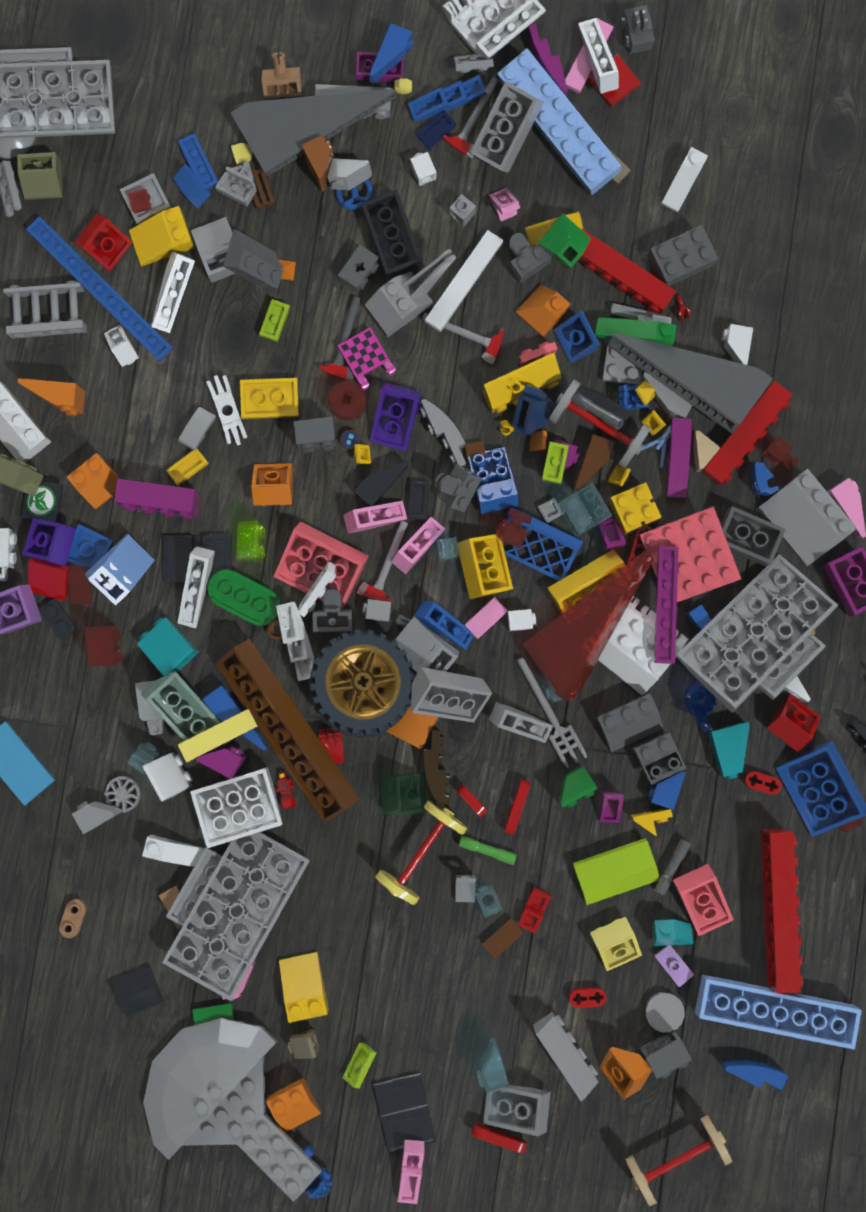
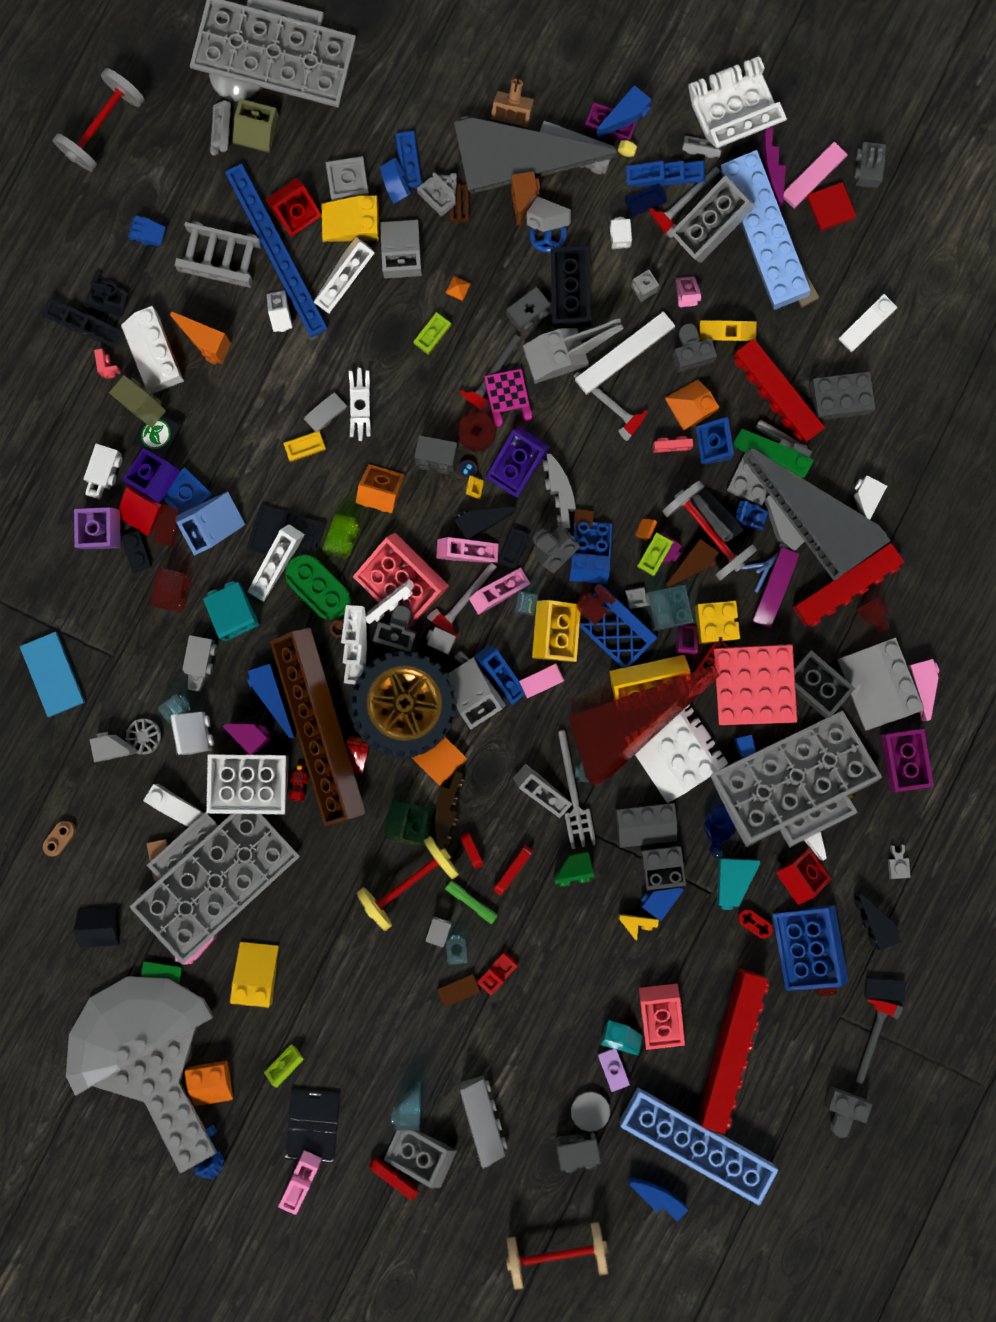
camera: 20 degrees right, 0 degrees up
orange slope [67,453,120,509] -> none
magenta brick [114,479,201,520] -> none
clear red tile [128,189,152,214] -> none
sand green slope [140,671,221,742] -> none
light yellow tile [178,709,257,763] -> none
dark grey slope [223,230,283,289] -> none
light yellow tile [231,143,253,166] -> none
yellow plate [240,378,299,419] -> none
dark tan slope [288,1028,319,1059] -> none
light grey slope [411,667,492,723] -> none
yellow slope [482,353,562,413] -> none
dark blue torso [500,378,556,435] -> none
white brick [507,609,536,631] -> none
green slope [538,213,591,269] -> none
red beam [569,987,606,1008] -> none
lime slope [573,838,660,905] -> none
white slope [578,18,619,93] -> none
light yellow slope [590,917,642,971] -> none
orange slope [599,1047,652,1100] -> none
magenta slope [600,792,624,823] -> none
yellow slope [608,465,630,486] -> none
yellow slope [635,380,655,406] -> none
yellow slope [641,410,666,436] -> none
magenta plate [654,546,679,664] -> none
dark grey piece [654,839,691,896] -> none
red hand [676,295,691,322] -> none
tan slope [692,431,720,472] -> none
blue hand [751,462,779,496] -> none

